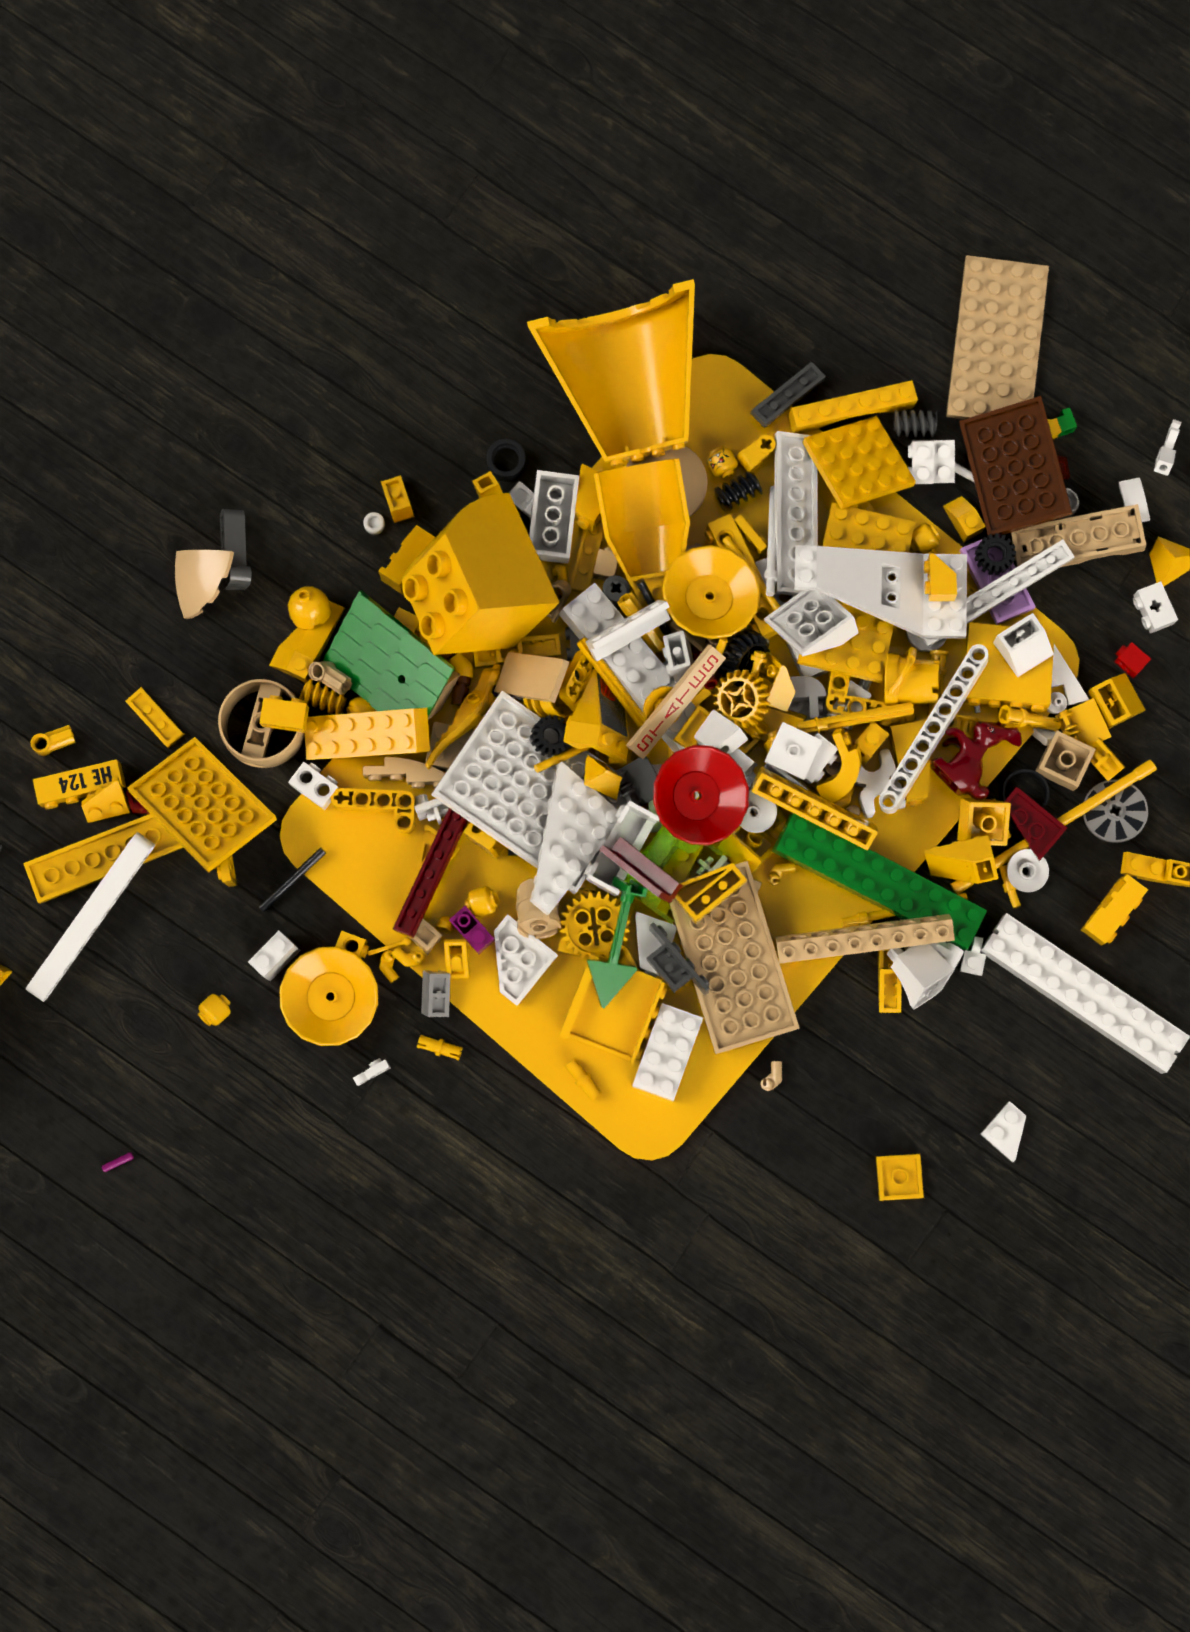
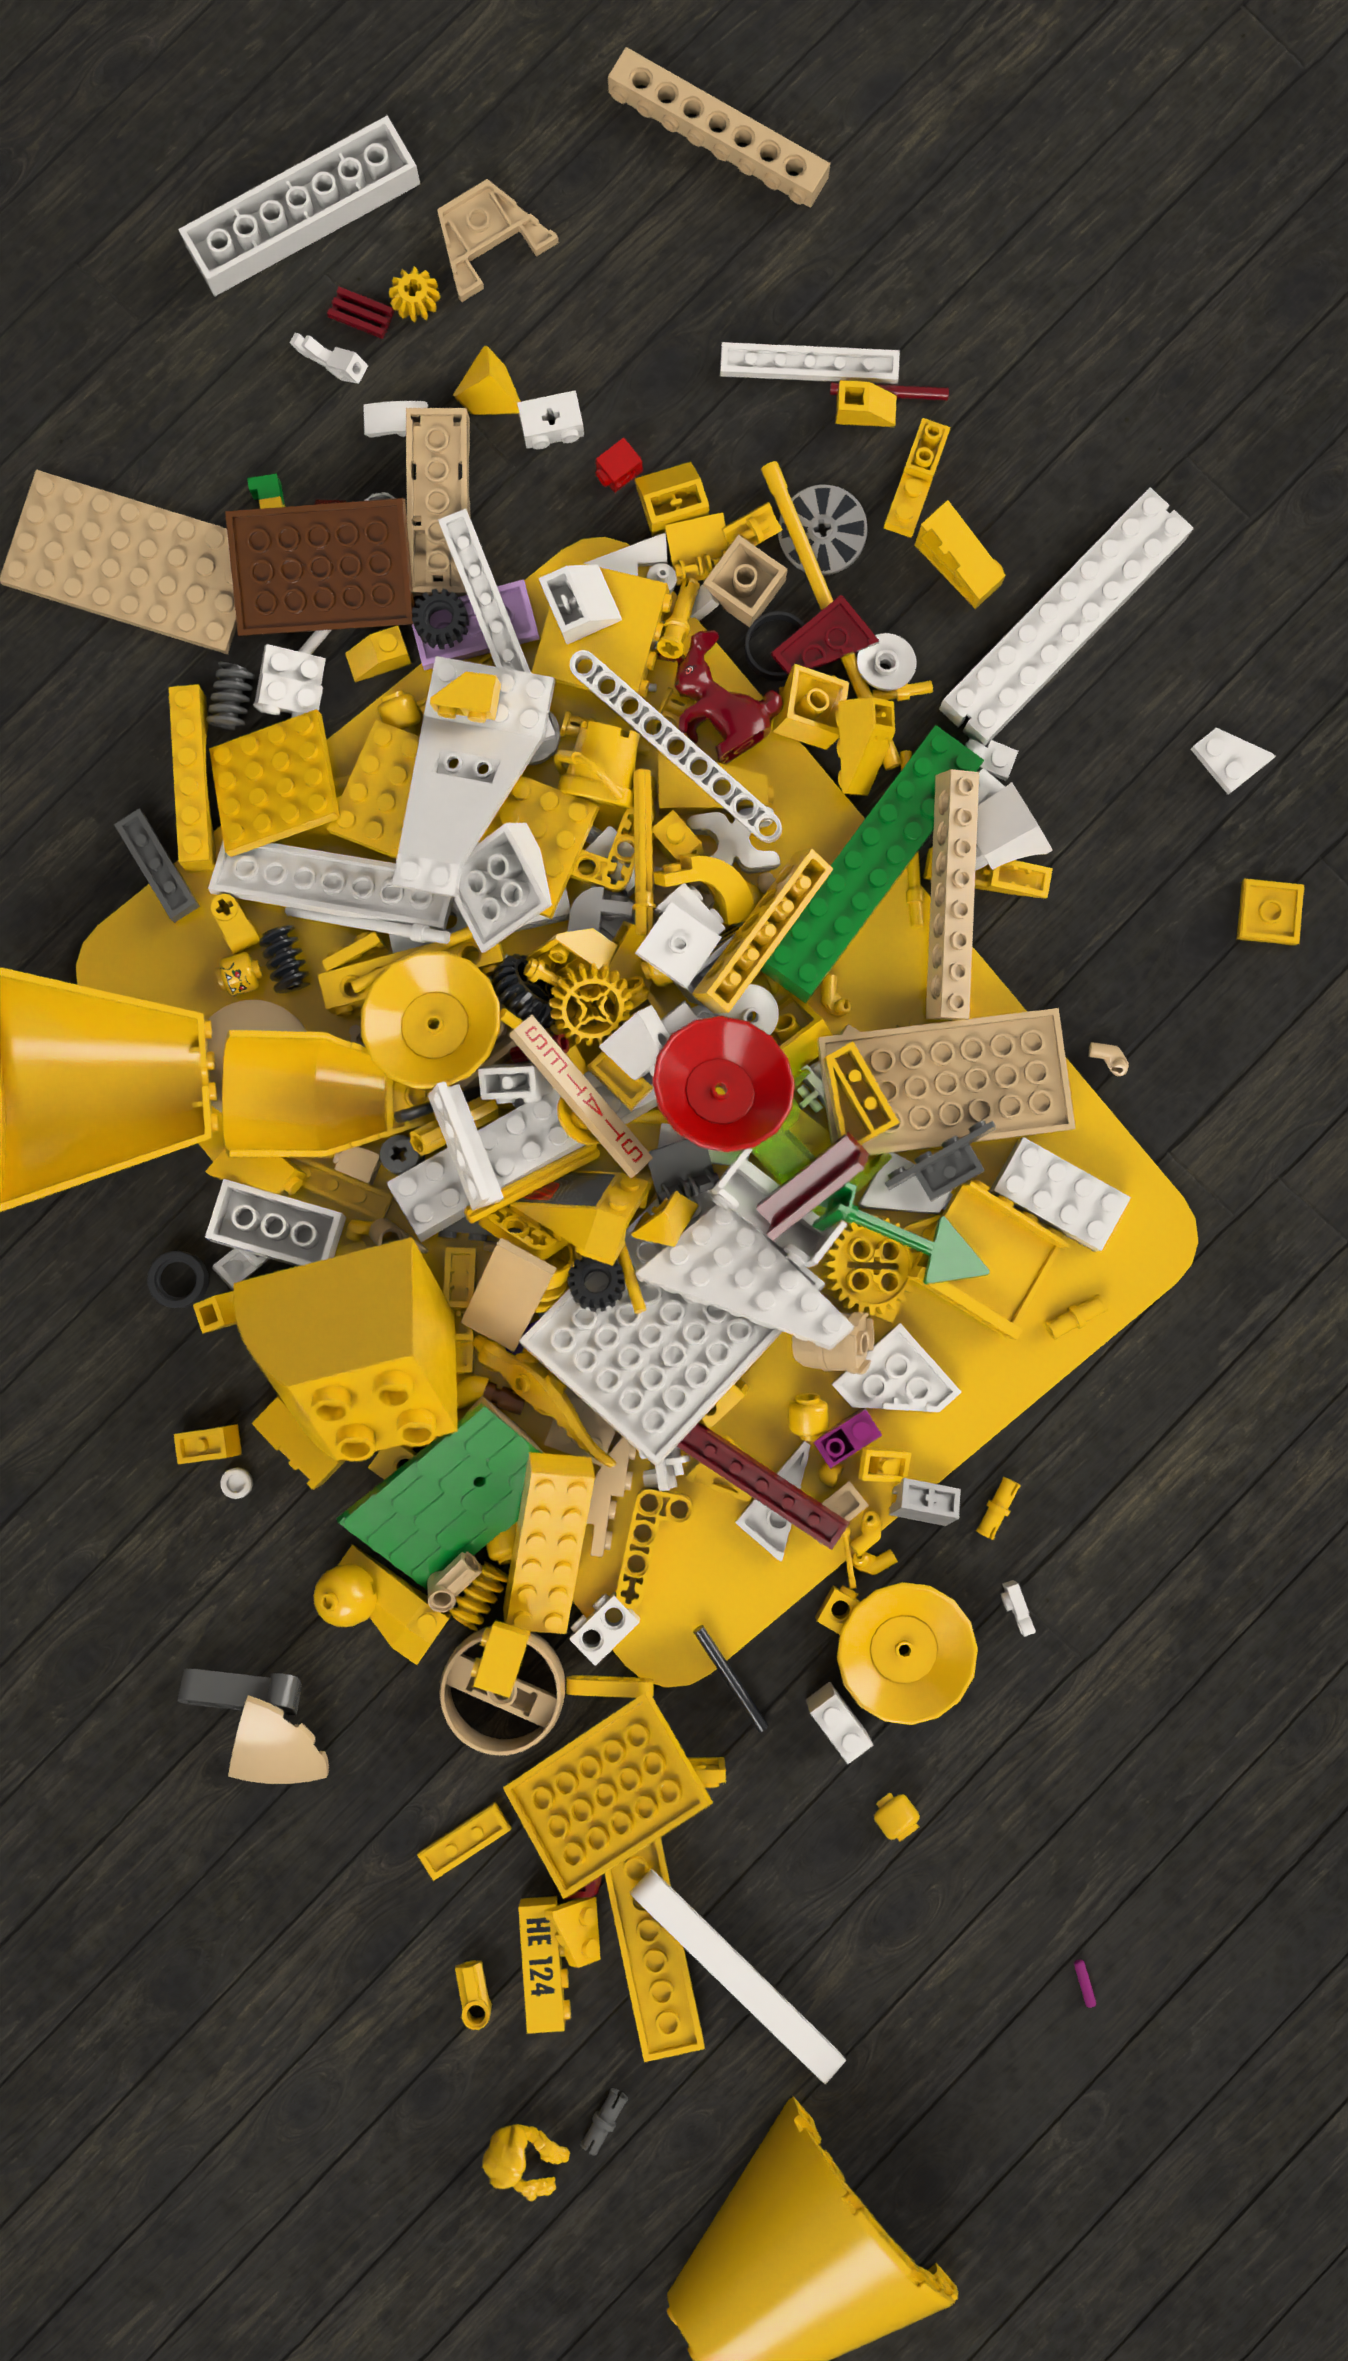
camera: 85 degrees left, 5 degrees up
none -> yellow beam [566,1675,654,1698]
none -> white wing [735,1441,811,1561]

